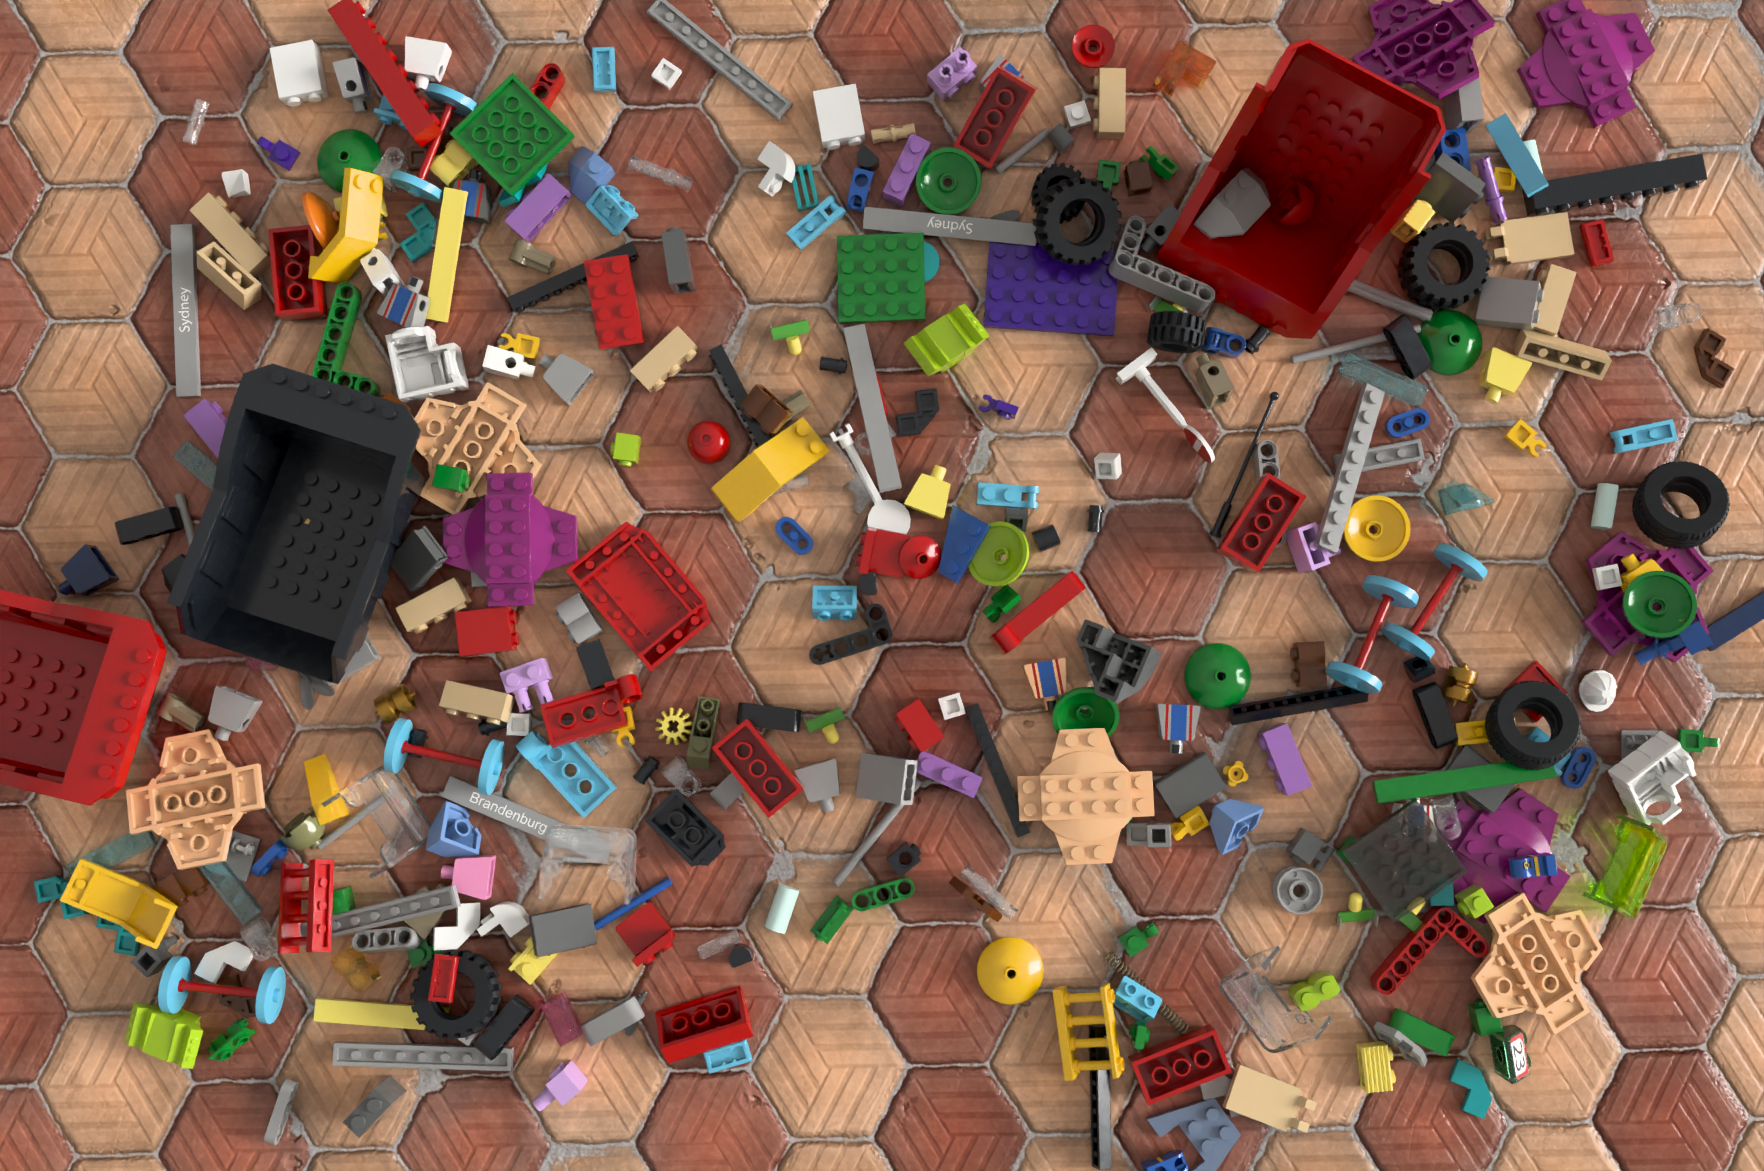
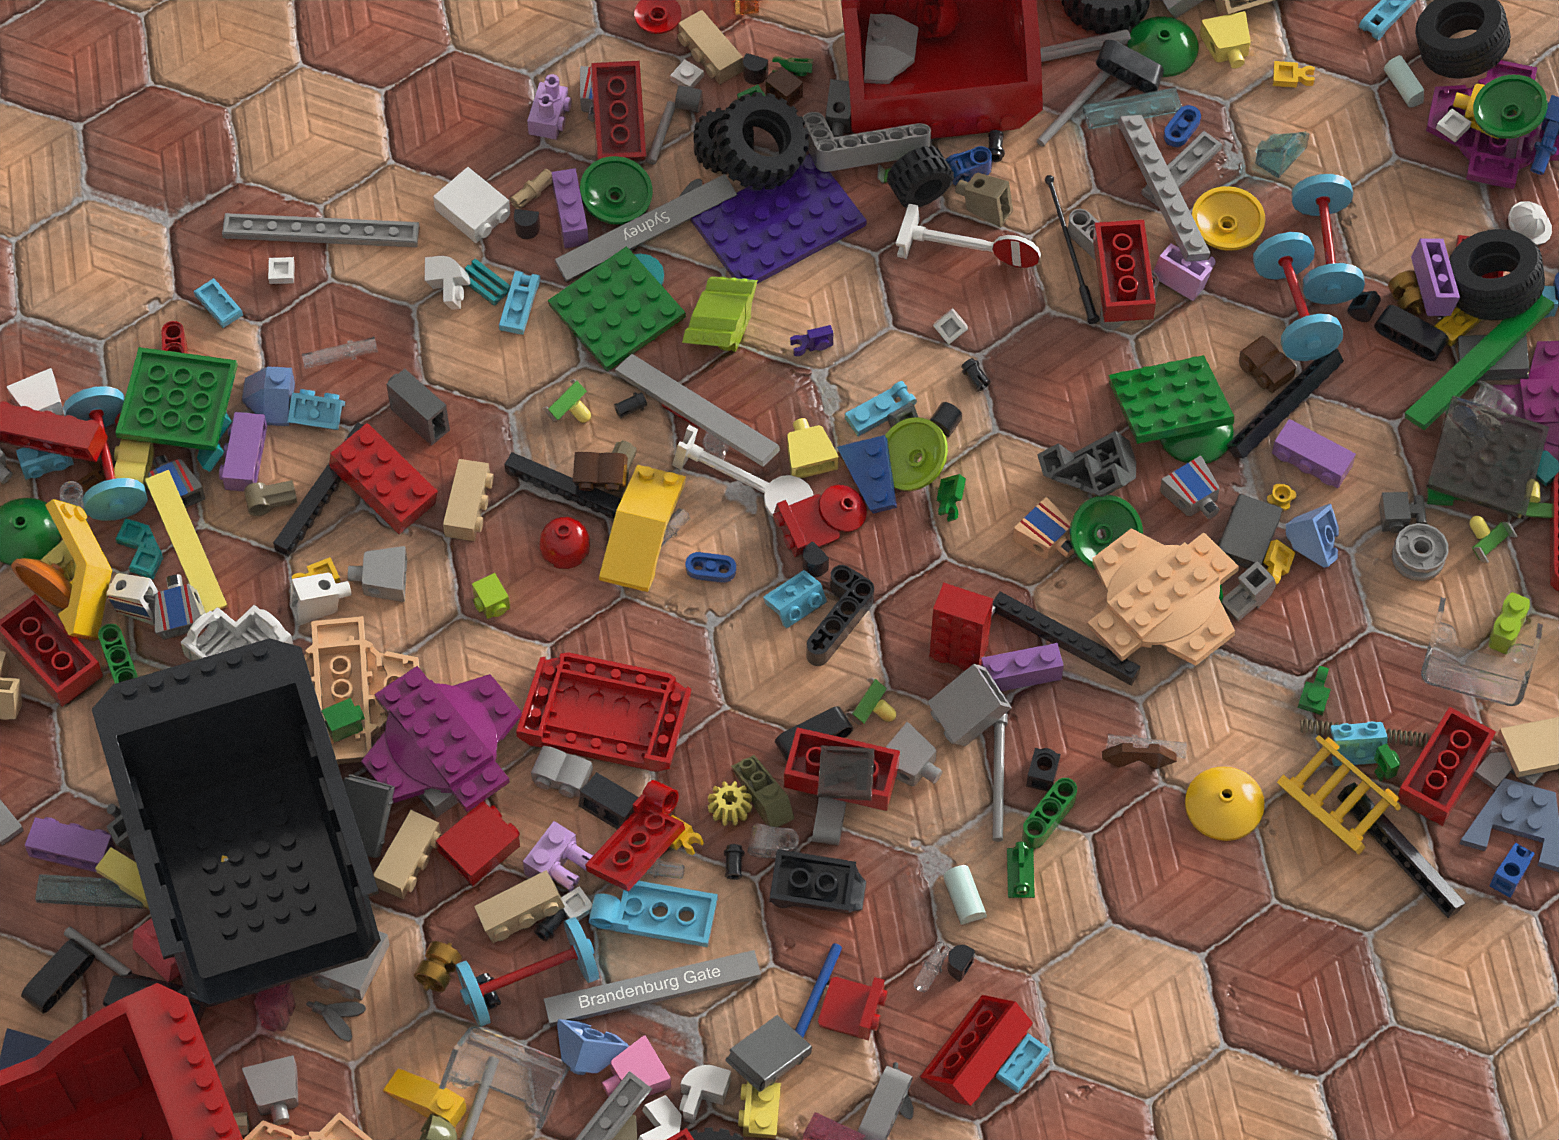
camera: 40 degrees left, 25 degrees down
clear windscreen [539,824,637,905] -> none
blue leg [846,167,875,212] -> none
black tile [896,388,939,438] -> none
red beam [989,570,1086,655] -> none
none -> black brick [743,53,768,85]
none -> clear smoke tile [818,745,874,801]
none -> green plate [1108,355,1234,444]
none -> medium lavender brick [1411,238,1460,316]

